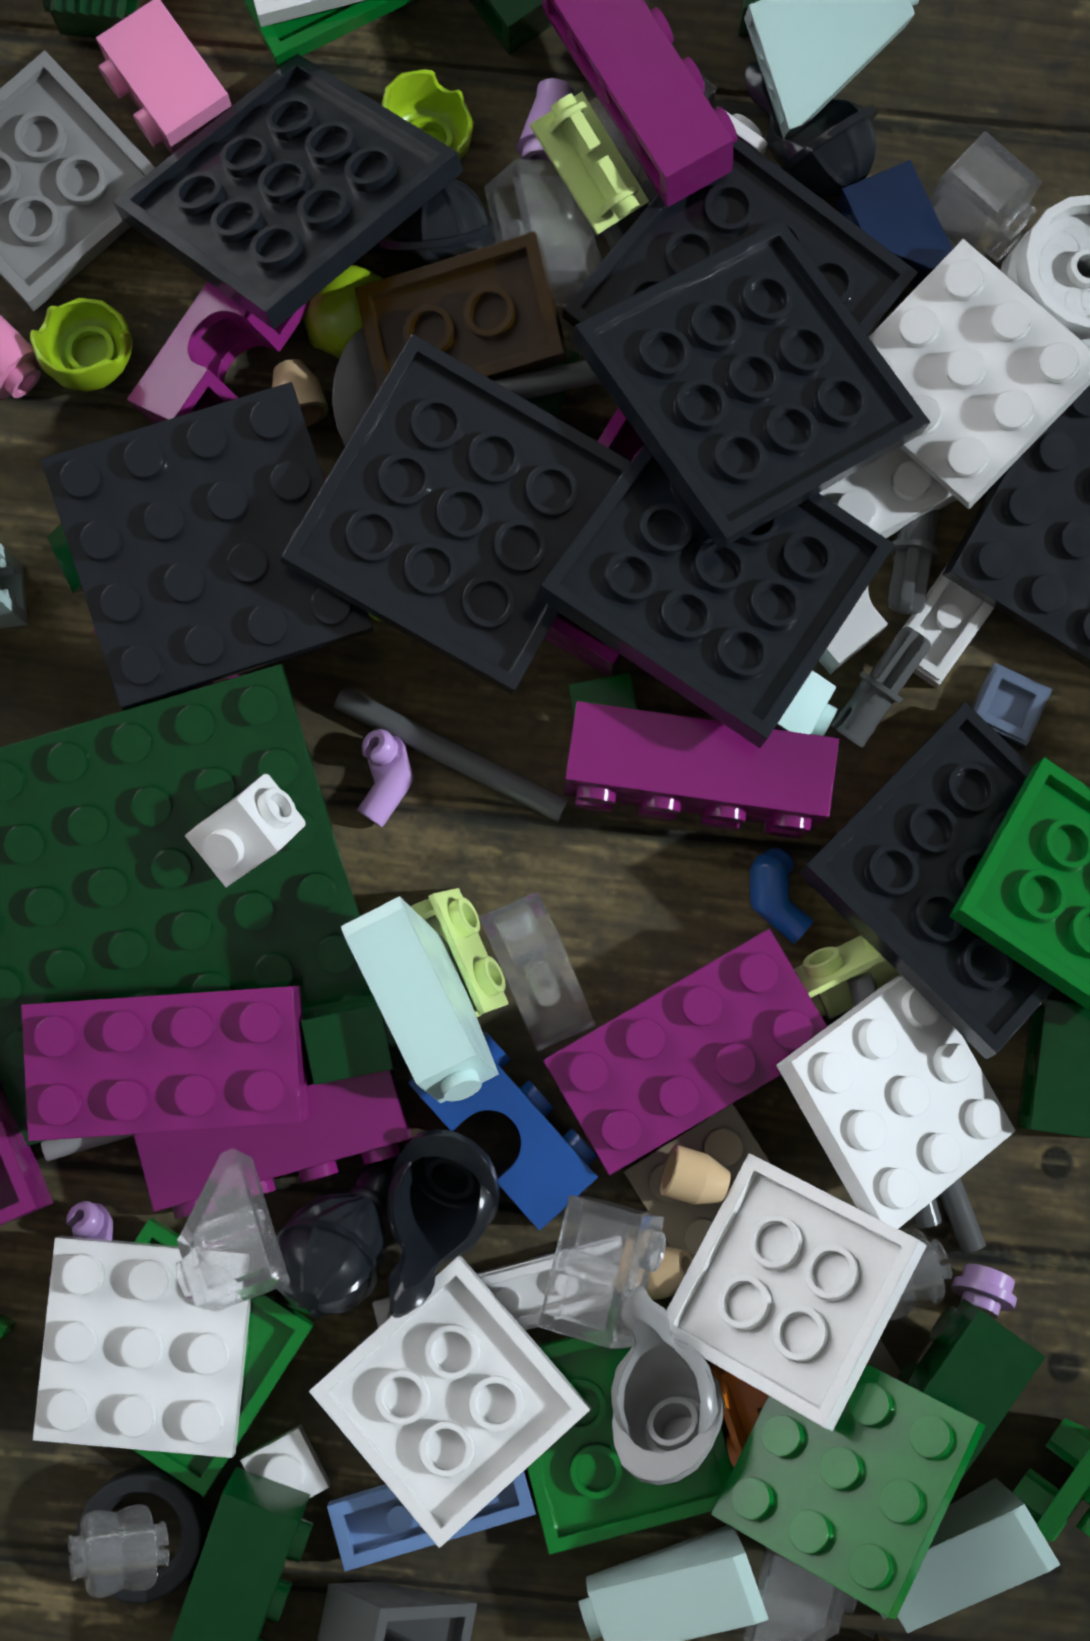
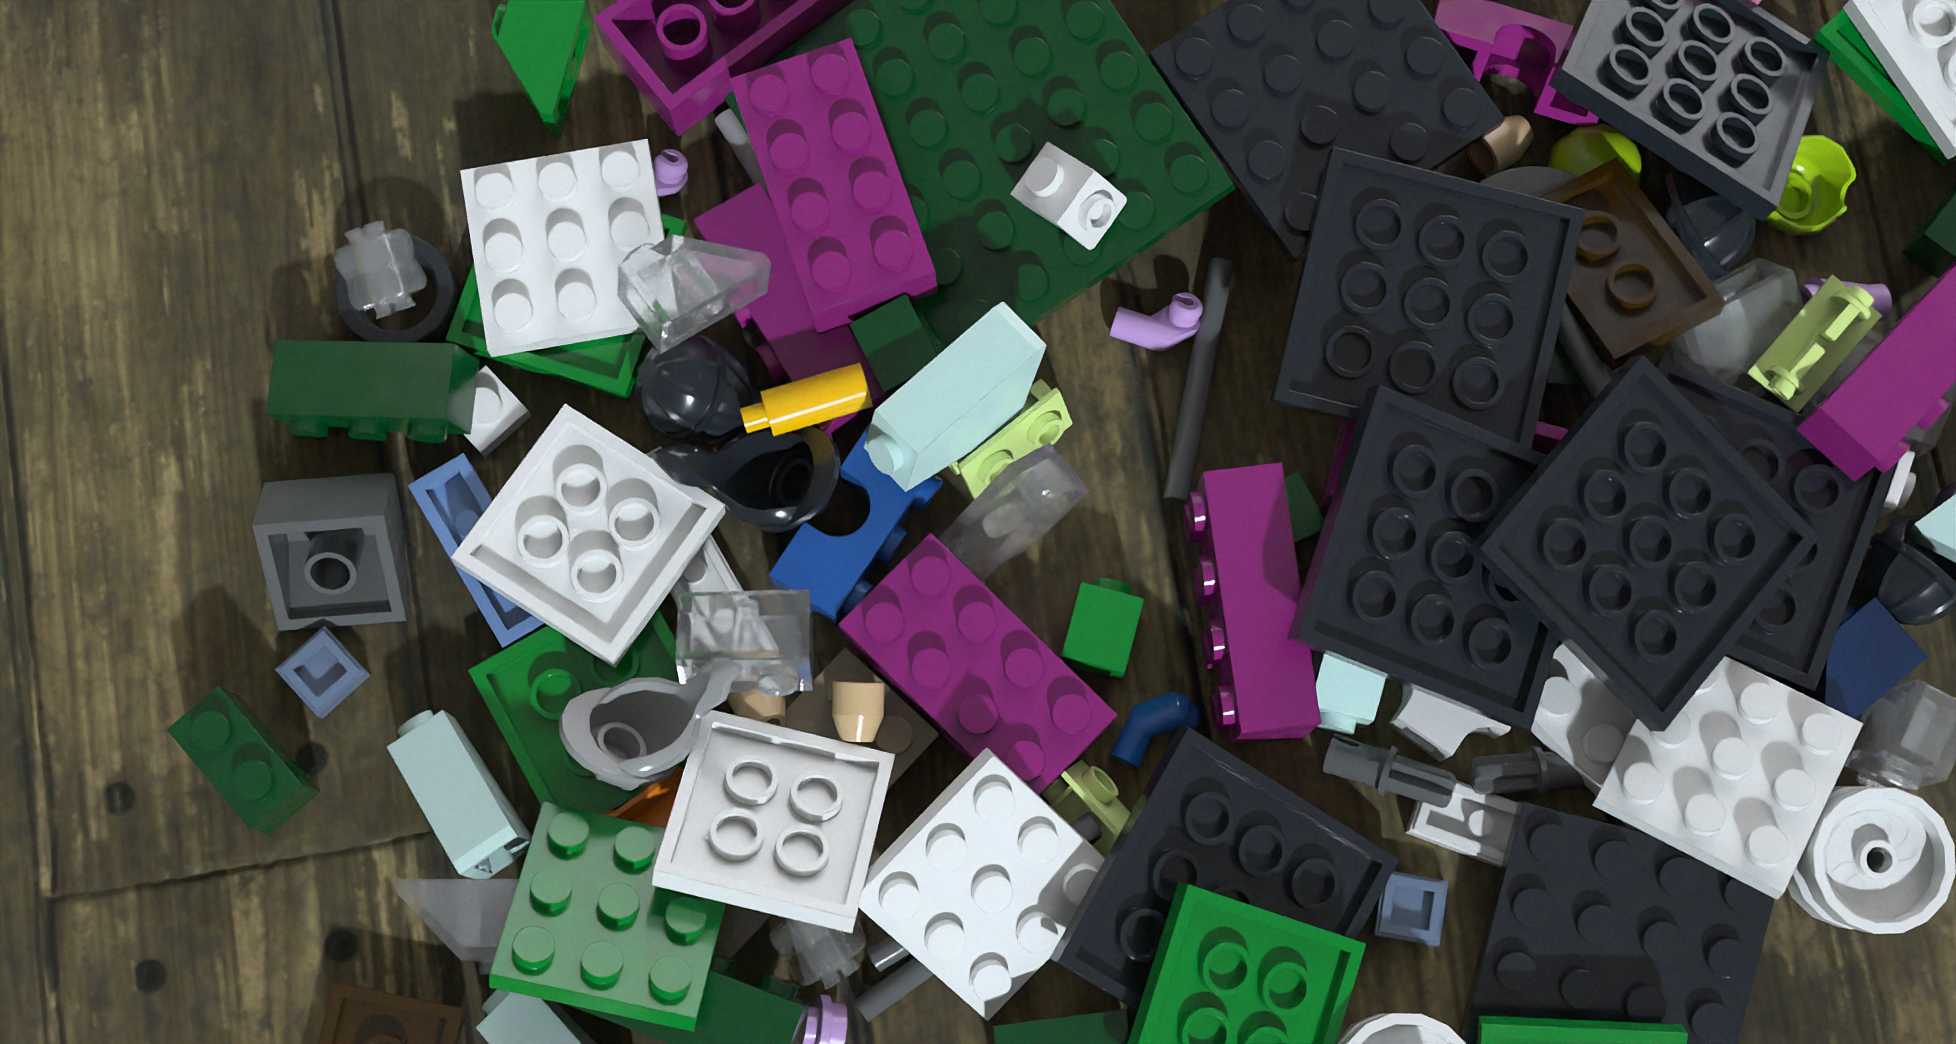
camera: 75 degrees right, 5 degrees down
none -> yellow cylinder [740,362,873,436]
none -> green brick [1061,577,1144,682]

